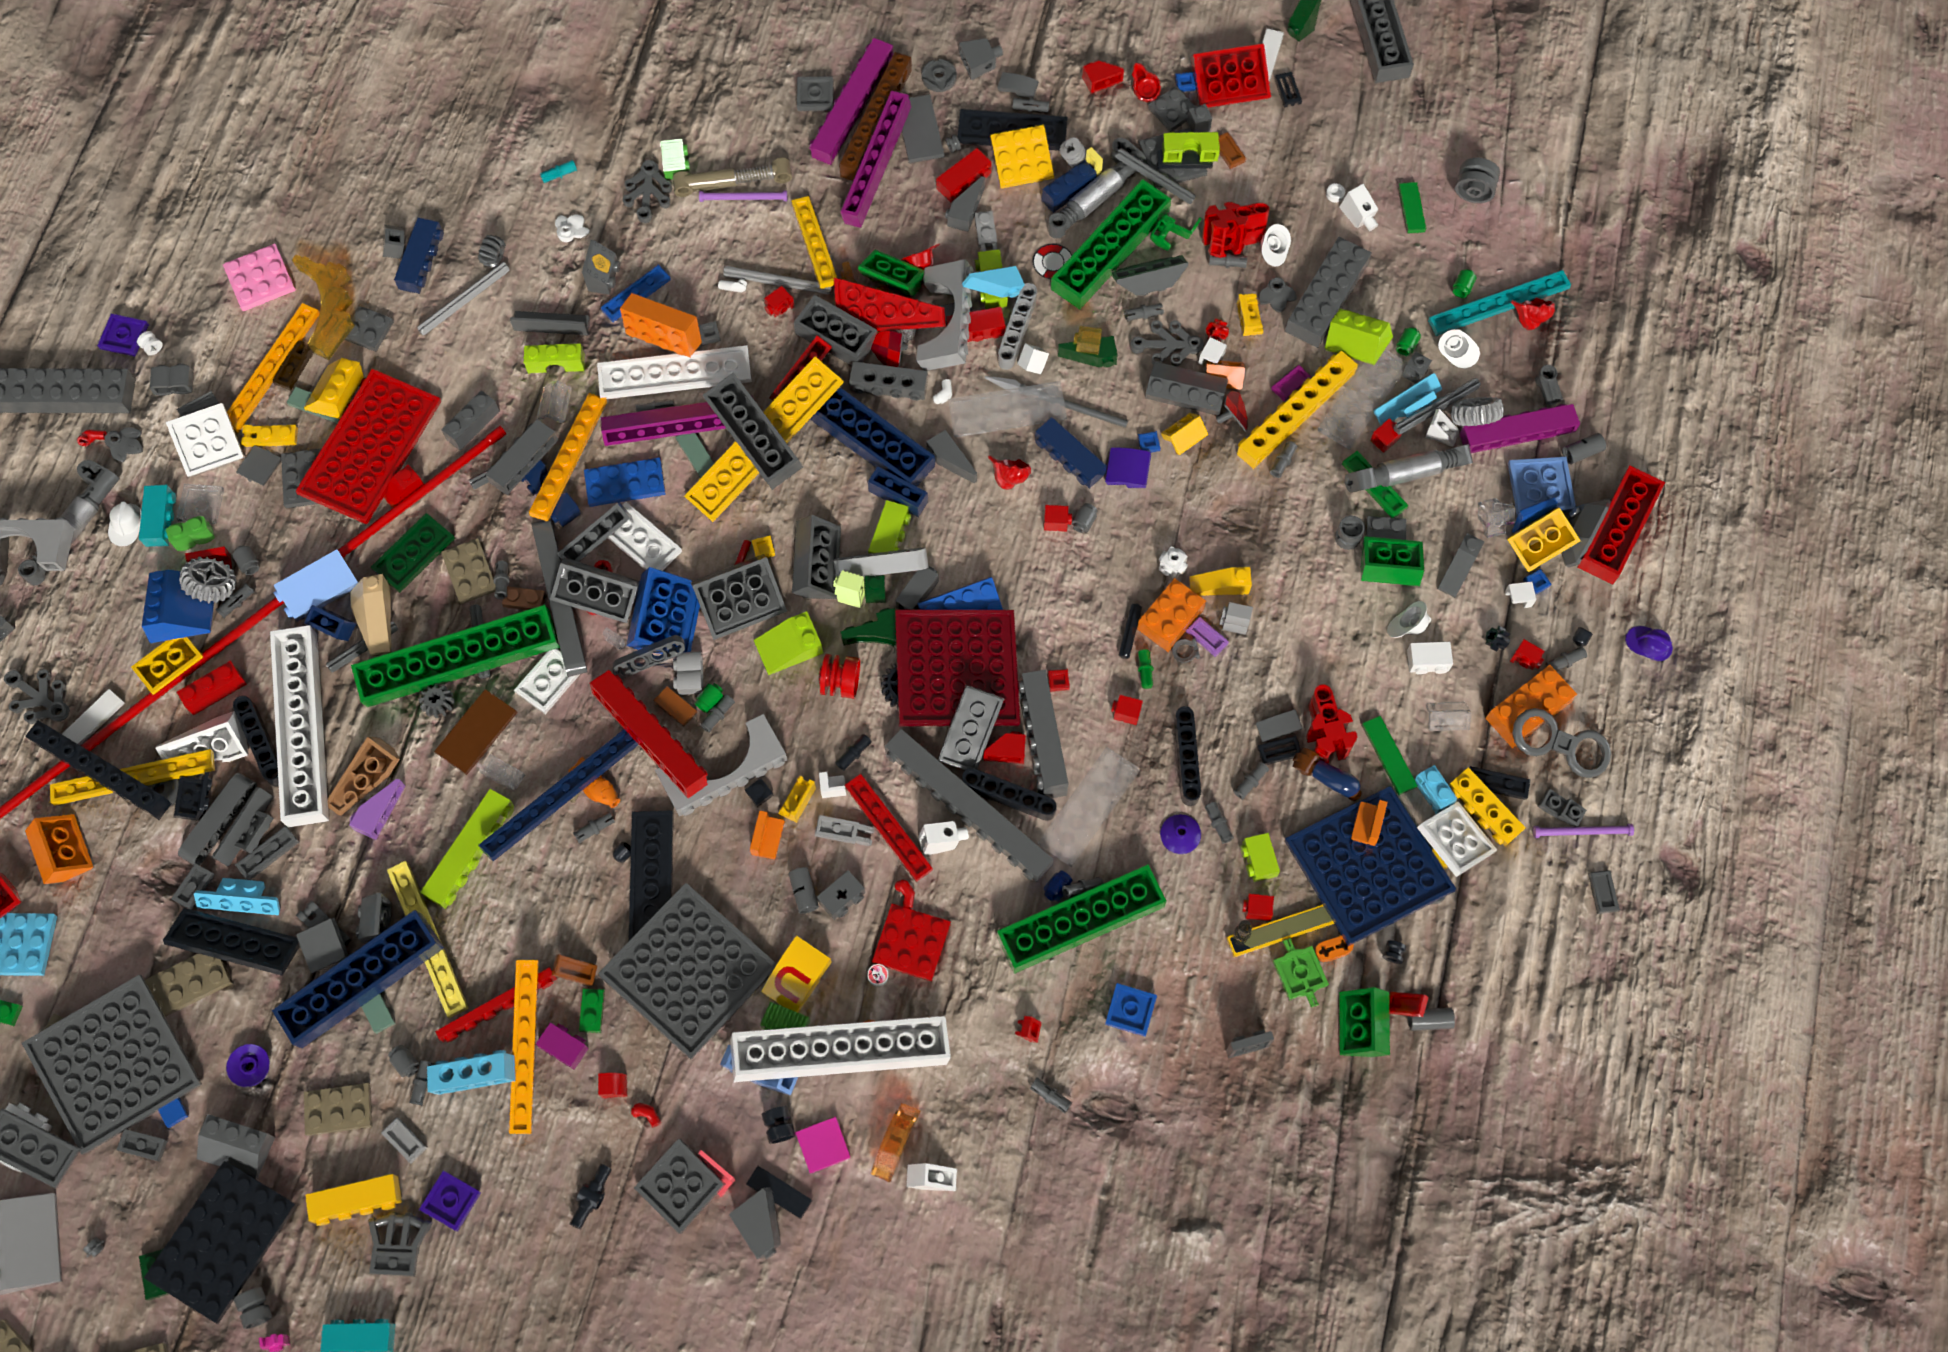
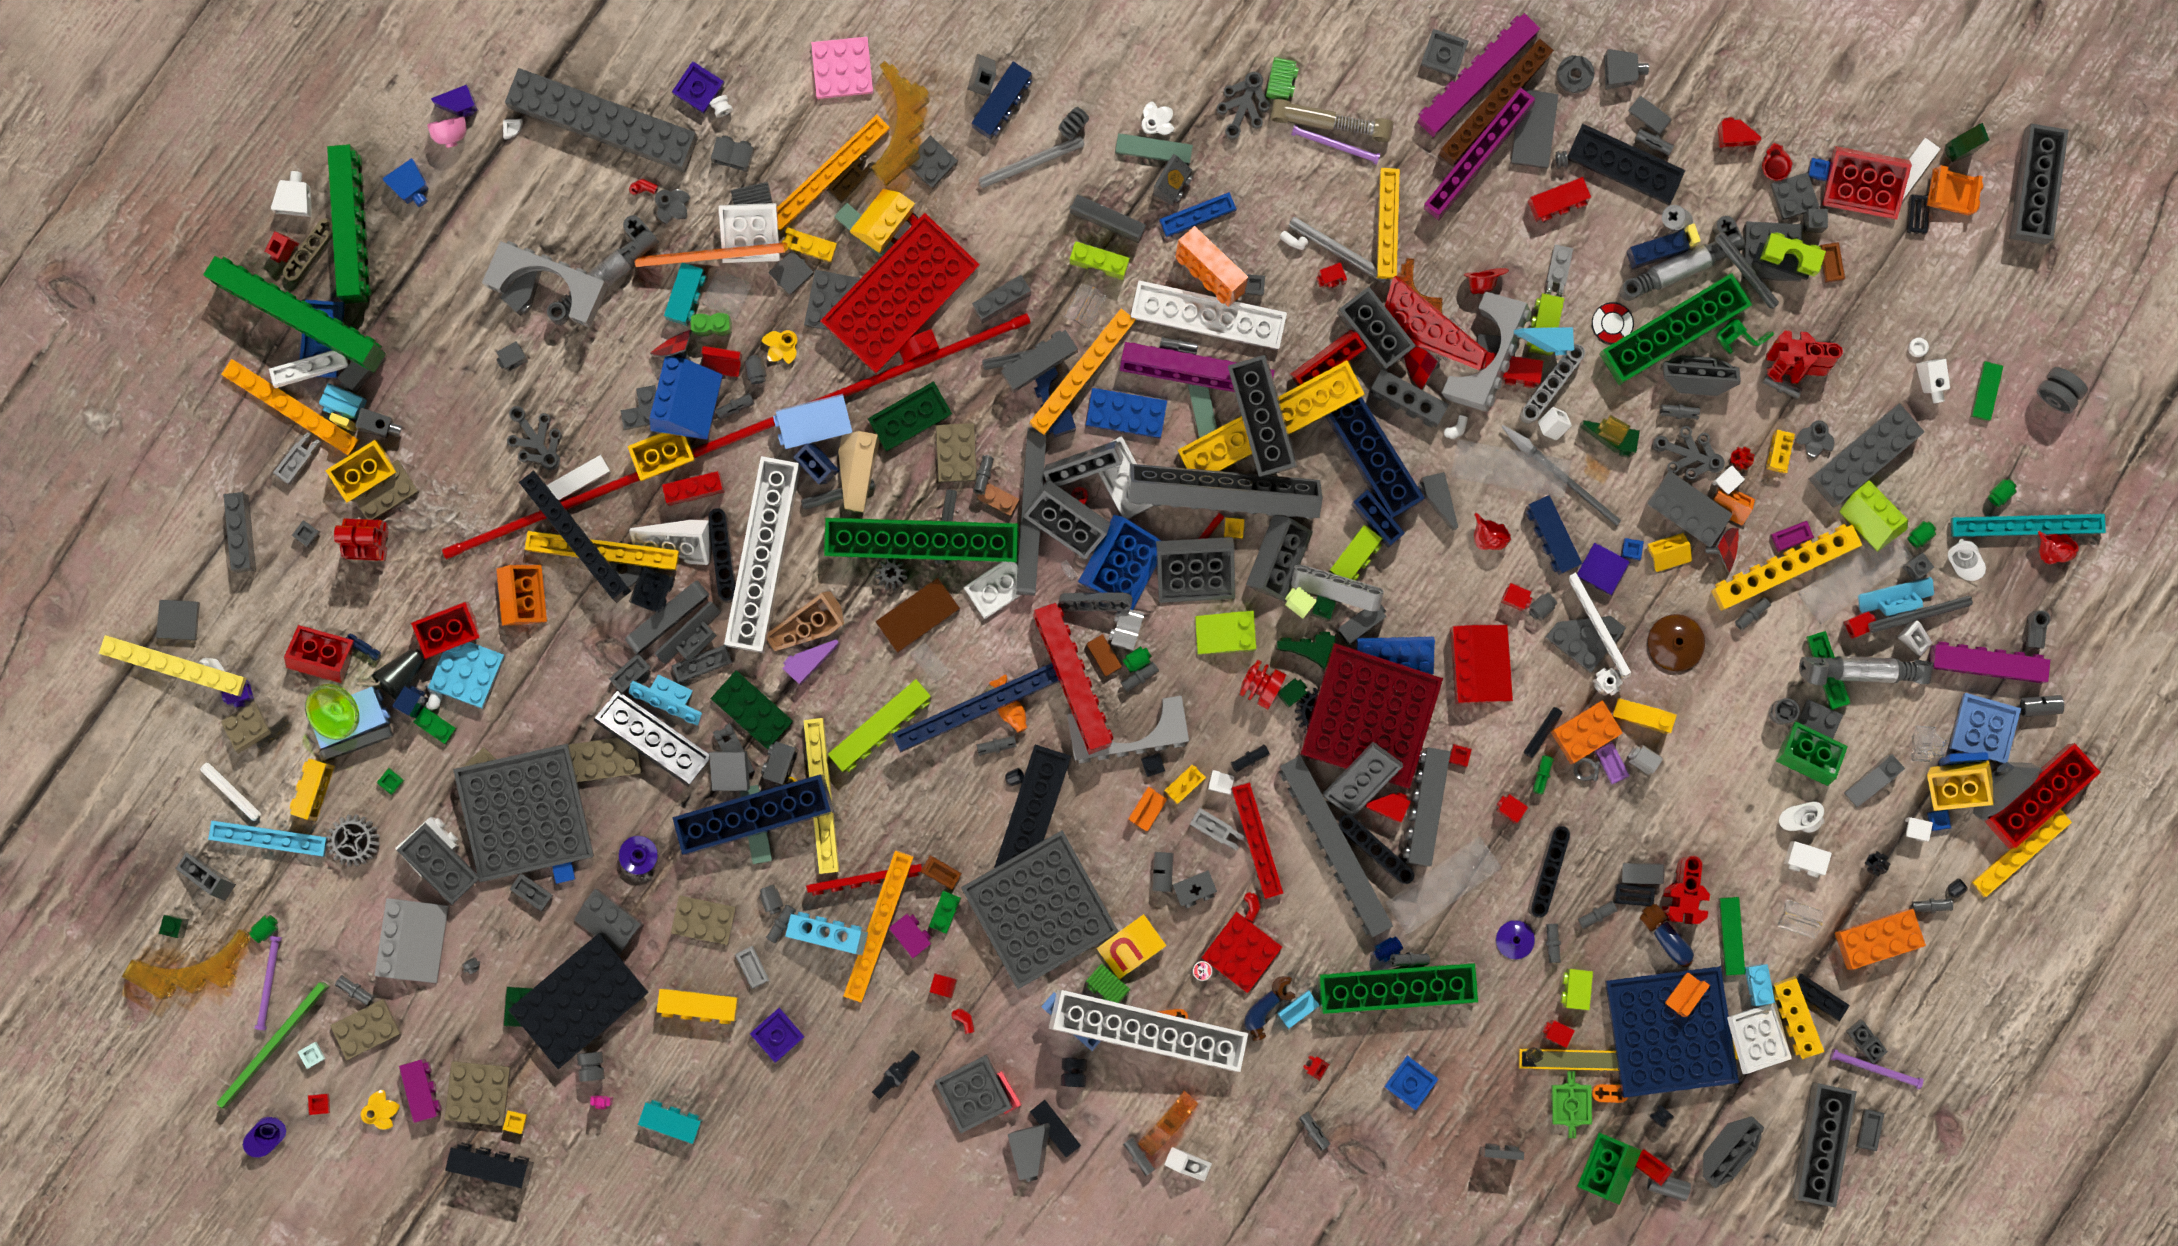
camera: 15 degrees right, 15 degrees up
white piece [108,502,141,547] -> none
light grey gear [179,557,236,604] -> none
dark grey plate [368,1212,432,1277] -> none
teal axle [540,160,577,183] -> none
dark pink tile [795,1117,851,1174] -> none
green slope [858,249,924,297] -> none
white torso [918,821,968,856] -> none
dark grey slope [945,177,985,232] -> none
yellow plate [991,125,1054,189] -> none
white piece [1261,224,1291,267] -> none
light grey gear [1451,396,1504,426] -> none
red brick [1510,639,1545,671] -> none
dark grey bar [1512,708,1611,778] -> none
dark purple piece [1625,626,1673,661] -> none
none -> dark grey plate [620,385,656,430]
none -> orange tile [635,242,788,267]
none -> shield [650,330,692,361]
none -> dark green plate [710,670,794,750]
none -> yellow plate [762,330,798,364]
none -> sand green tile [1115,133,1193,165]
none -> dark grey pin [1123,1137,1155,1176]
none -> dark grey brick [1128,464,1323,519]
none -> piece [1244,976,1296,1041]
none -> dark green brick [1277,678,1307,708]
none -> medium azure panel [1277,990,1320,1029]
none -> red slope [1450,625,1513,704]
none -> dark grey plate [1545,616,1626,673]
none -> white tile [1569,573,1631,679]
none -> reddish brown dish [1647,614,1705,672]
none -> dark grey wedge [1703,1116,1764,1188]
none -> dark grey brick [1792,1082,1857,1208]
none -> orange panel [1927,165,1983,216]
none -> yellow plate [1971,809,2072,897]

